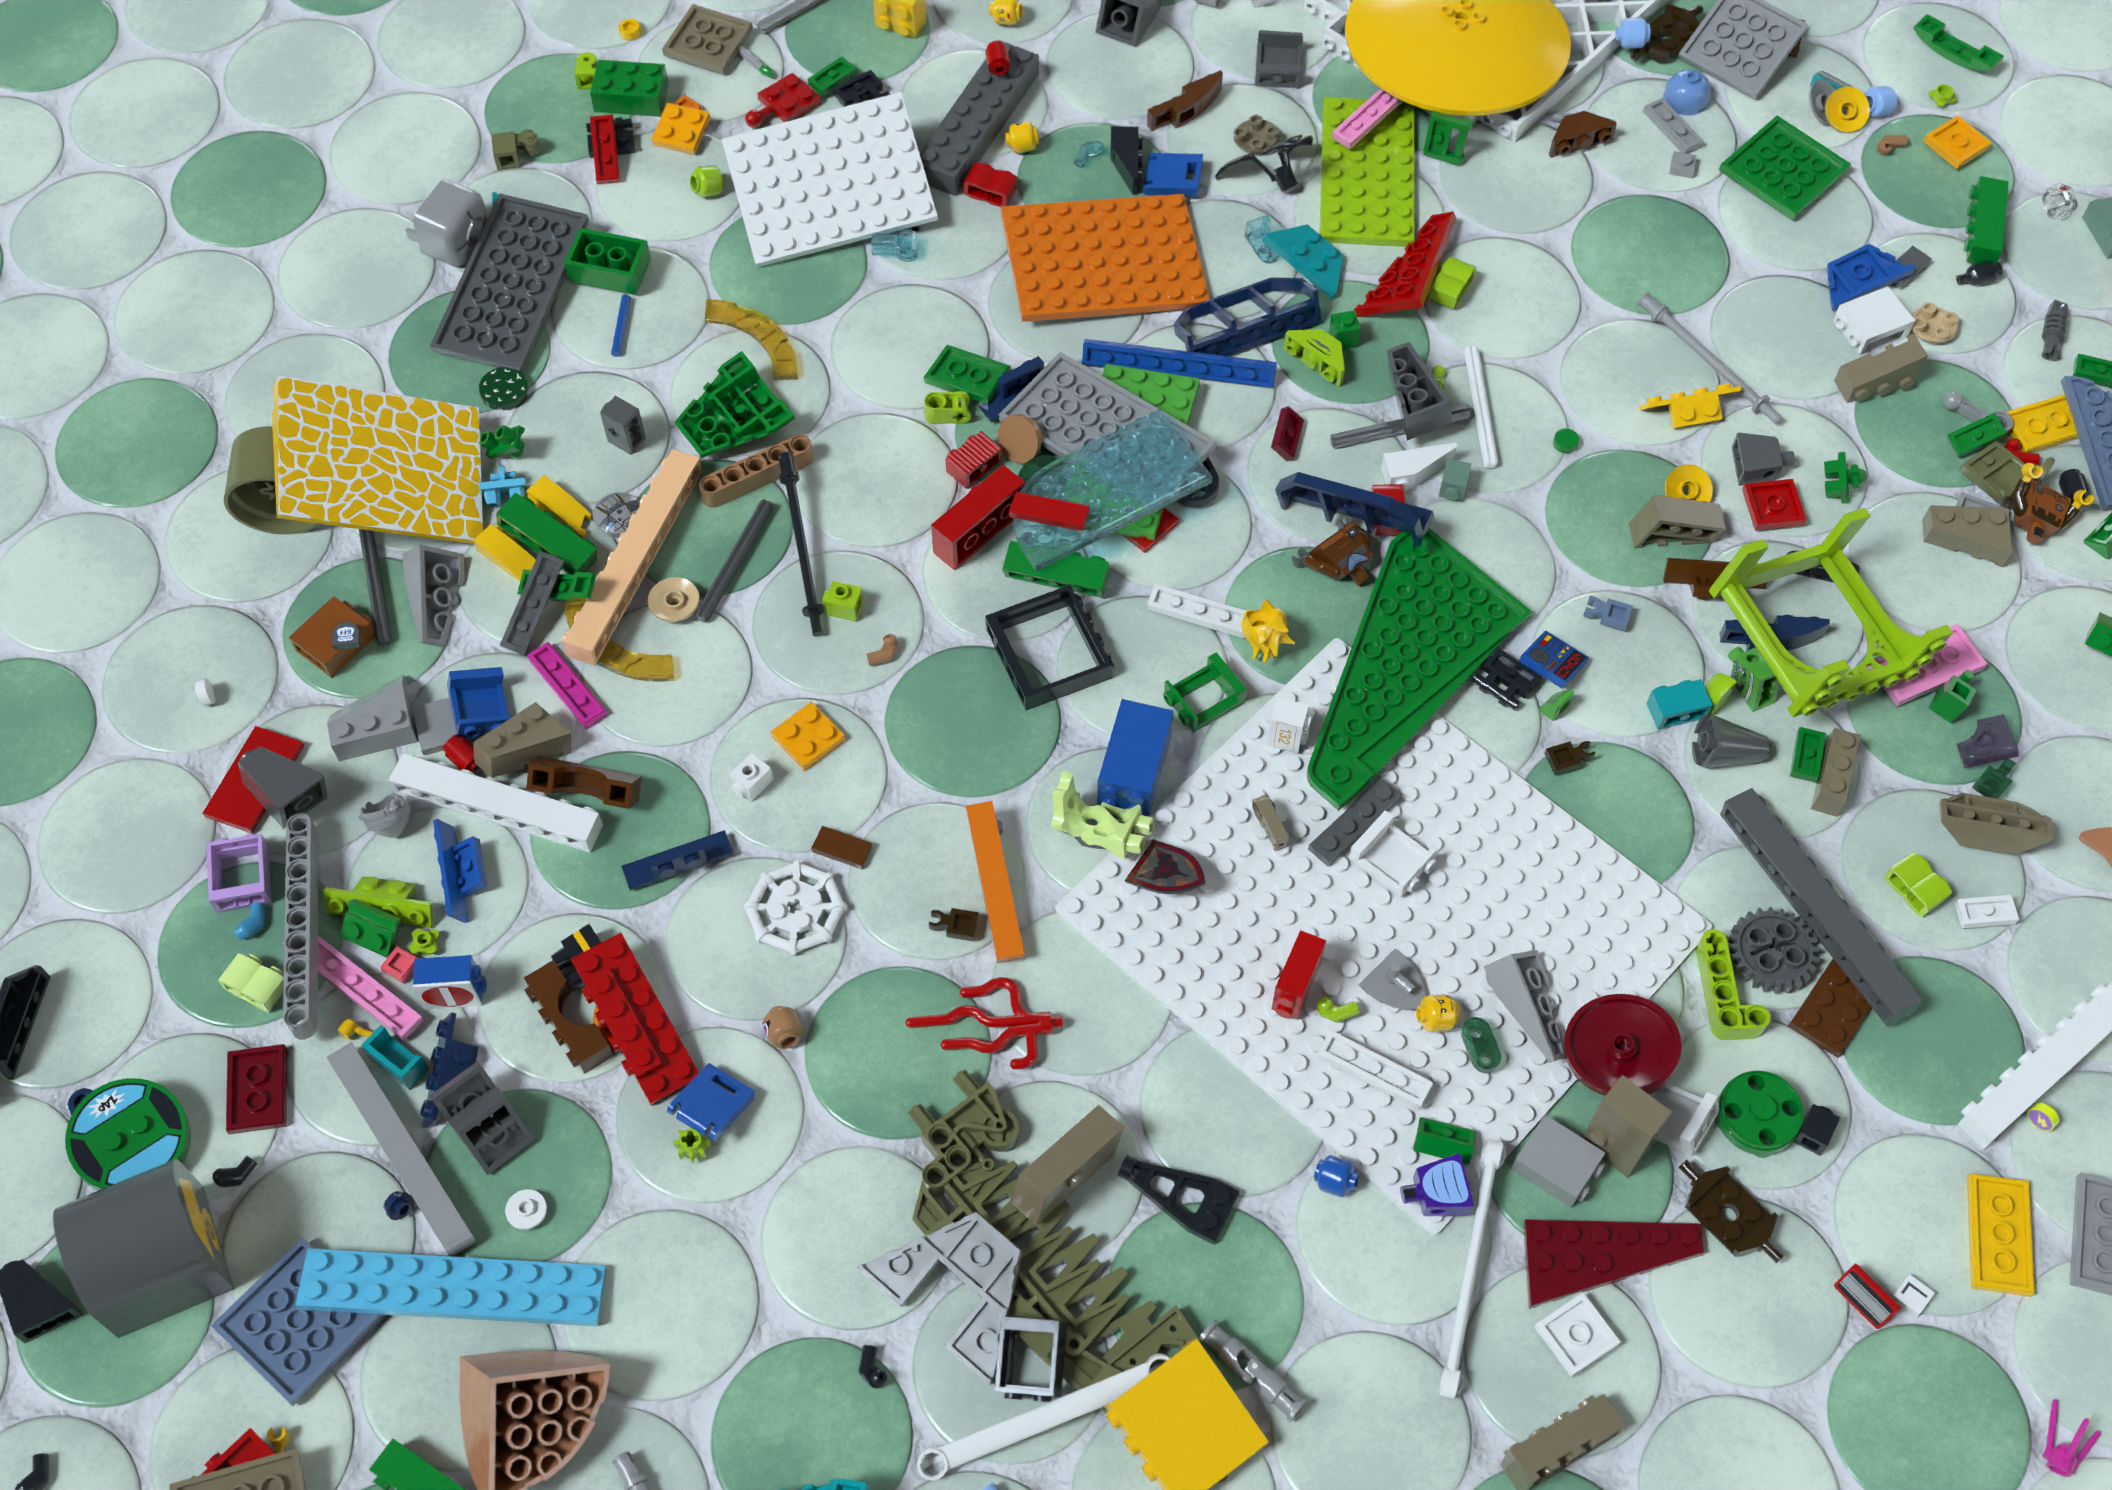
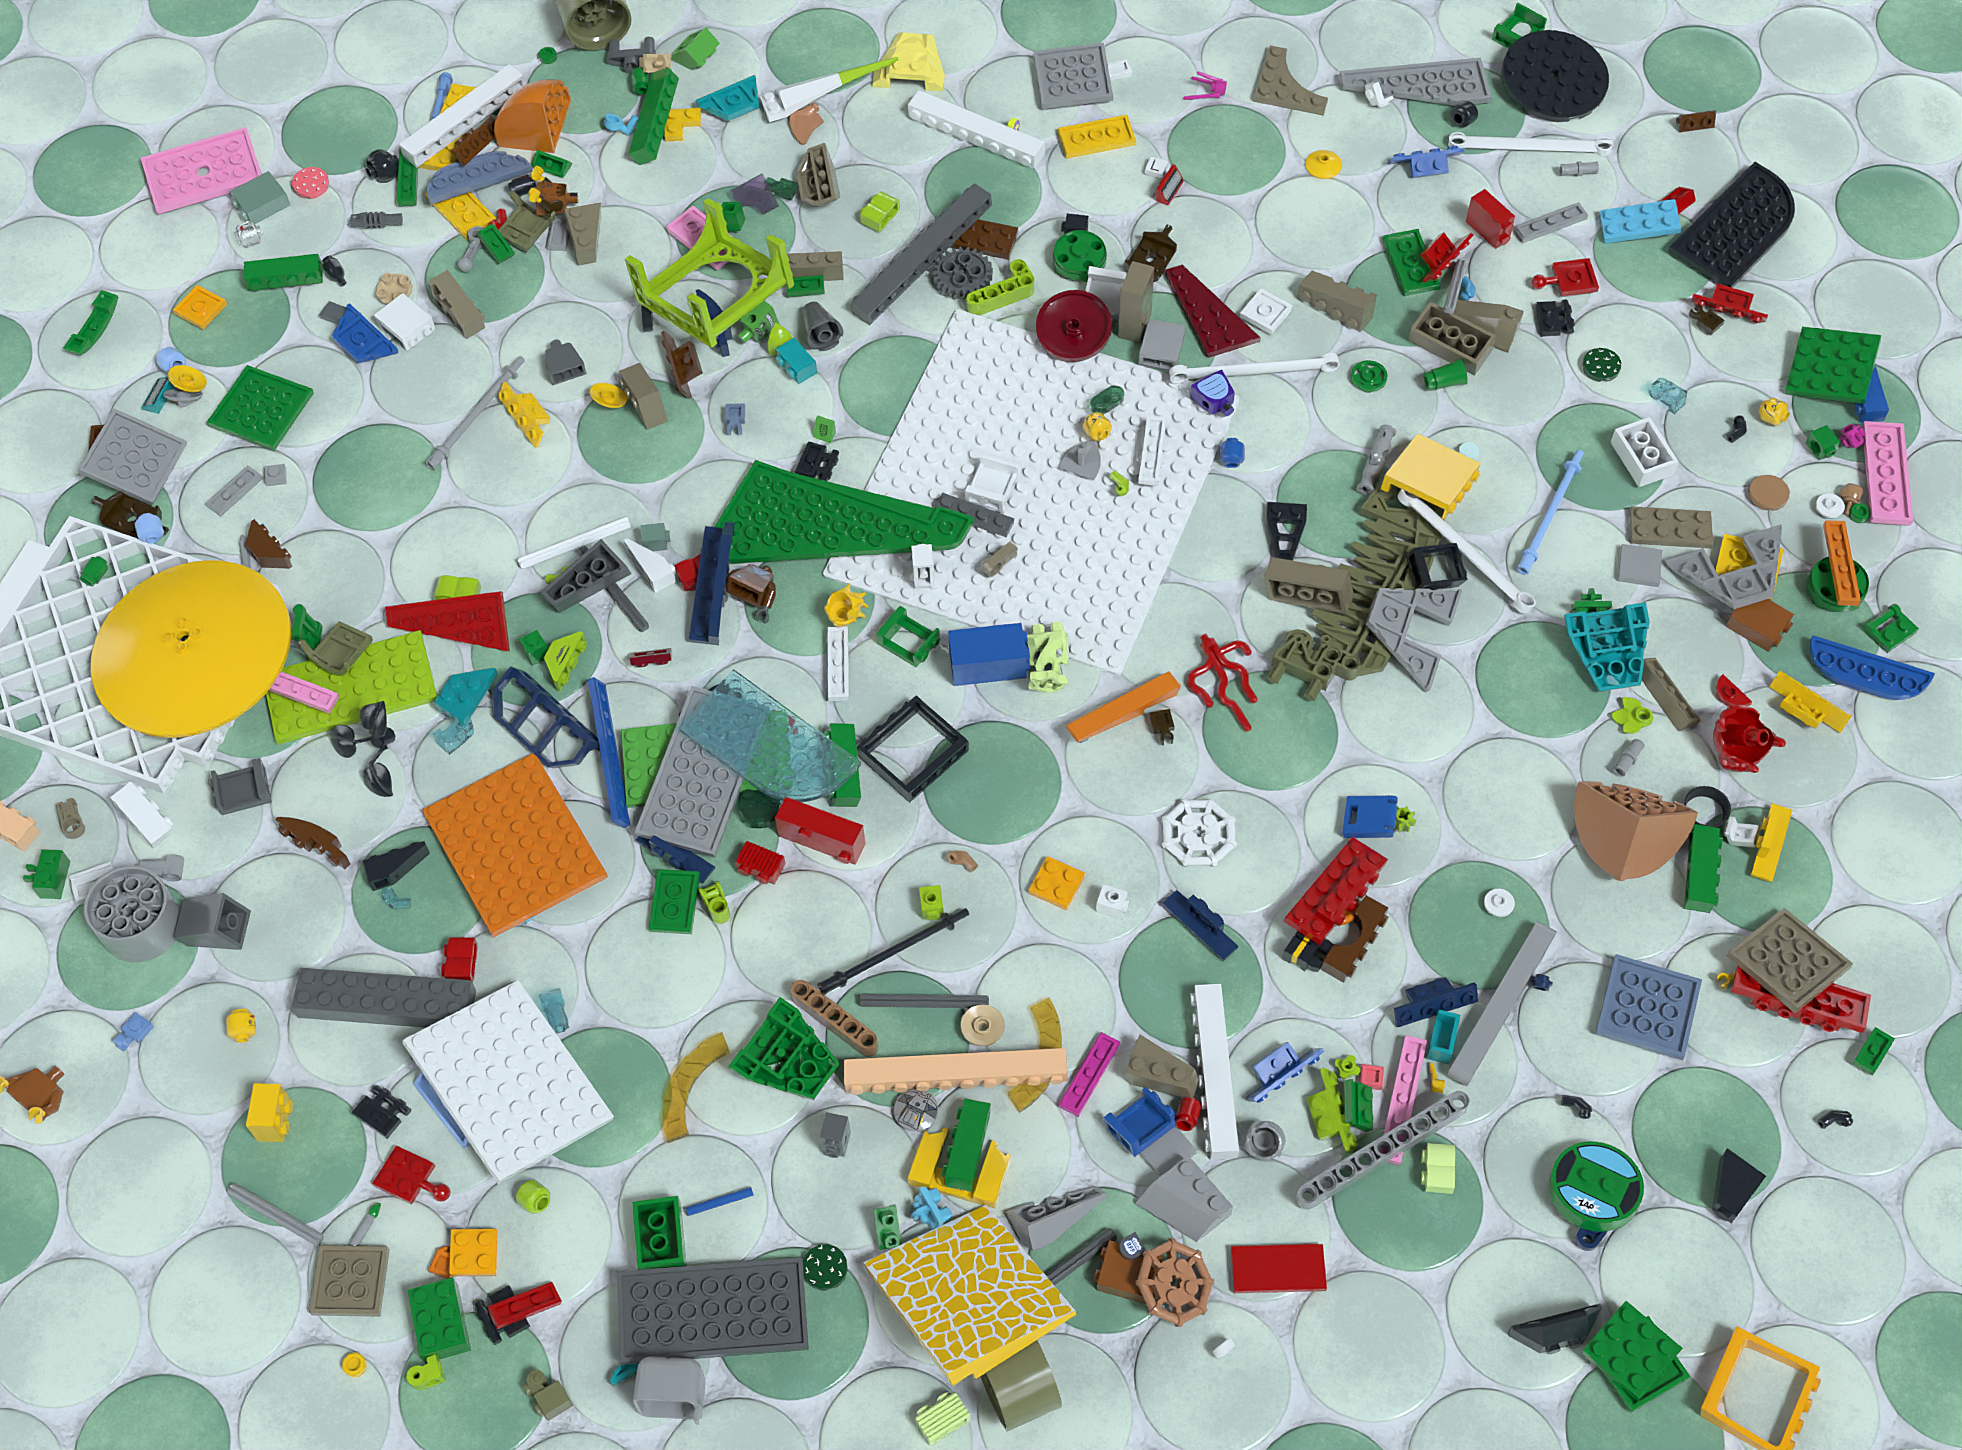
camera: 110 degrees left, 0 degrees up
dark grey brick [53,1159,234,1338] -> none
lavender window [207,833,272,913] -> none
dark red tile [226,1044,287,1135] -> none
dark azure arm [234,902,265,940] -> none
dark grey slope [238,746,328,829] -> none
medium azure plate [295,1249,606,1326] -> none
piece [413,955,487,1010] -> none
dark grey bracket [429,1061,535,1175] -> none
flat silver plate [500,551,564,656] -> none
green slope [517,569,597,602] -> none
reddish brown arch [526,756,642,809] -> none
medium nougat head [762,1006,803,1049] -> none
green plate [808,56,857,97] -> none
reddish brown tile [811,826,872,870] -> none
black arm [859,1345,888,1389] -> none
red brick [985,41,1011,75] -> none
medium nougat tile [998,413,1043,464] -> none
yellow head [1005,121,1039,153] -> none
red tile [1009,492,1090,531] -> none
shield [1125,839,1206,894] -> none
blue container [1143,153,1204,197] -> none
dark tan dish [1234,115,1279,153] -> none
red brick [1271,930,1327,1020] -> none
green slope [1413,1117,1476,1165] -> none
light grey wedge [1484,950,1566,1063] -> none
tile [1519,630,1589,689] -> none
dark brown plate [1544,741,1596,775] -> none
green tile [1553,428,1579,454] -> none
medium blue cylinder [1663,69,1711,116] -> none
red plate [1742,479,1806,531] -> none
green hips [1824,452,1867,504] -> none
medium nougat arm [1877,135,1907,155] -> none
lime plate [1928,84,1956,107] -> none
white plate [1954,895,2019,929] -> none
none -> olive piece [299,621,373,675]
none -> nougat plate [1135,1238,1214,1327]
none -> green wheel [1351,360,1388,393]

